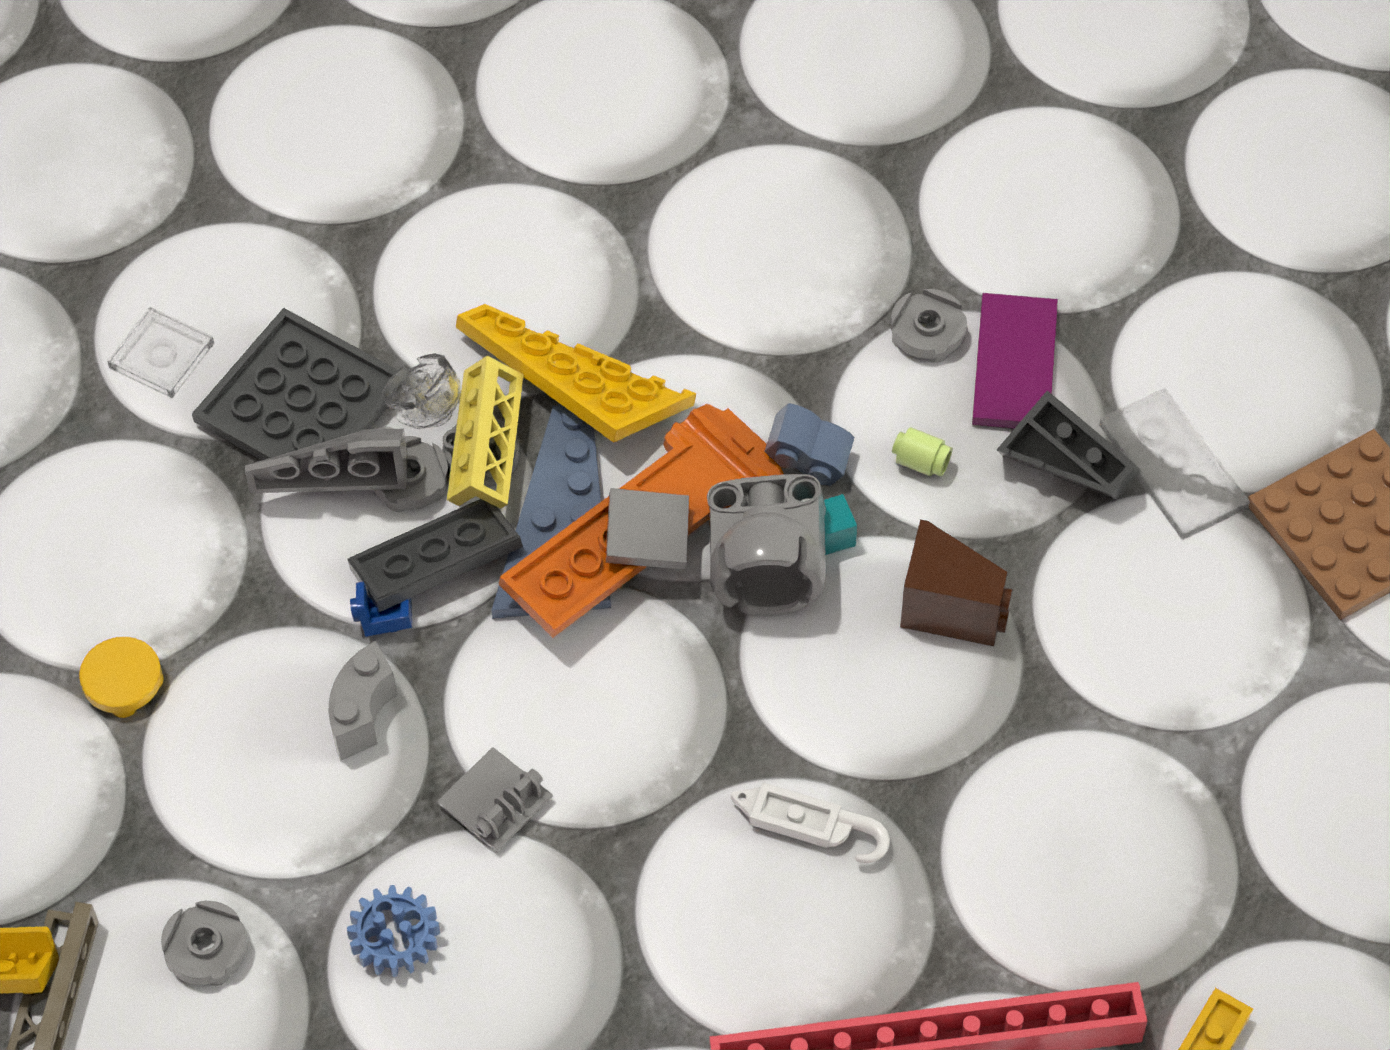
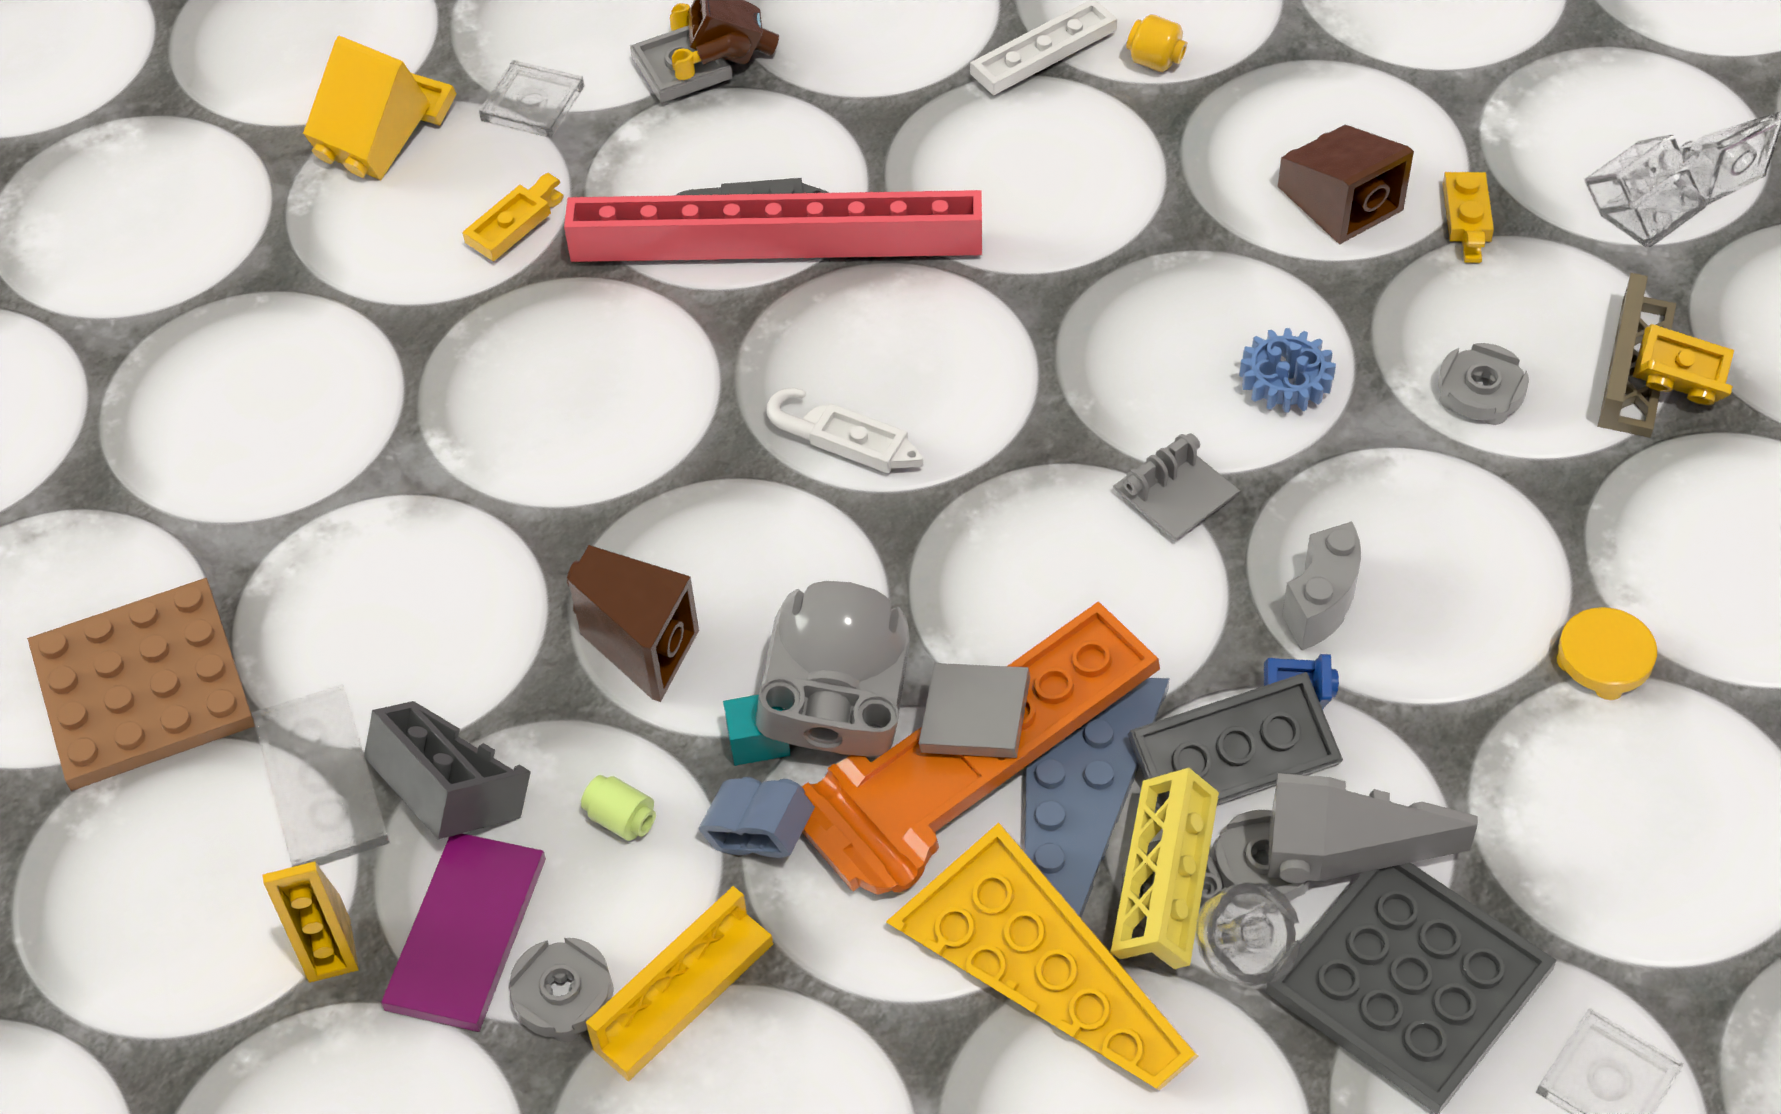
camera: 170 degrees left, 5 degrees down
none -> yellow slope [262,861,359,983]
none -> yellow fence [586,886,773,1082]

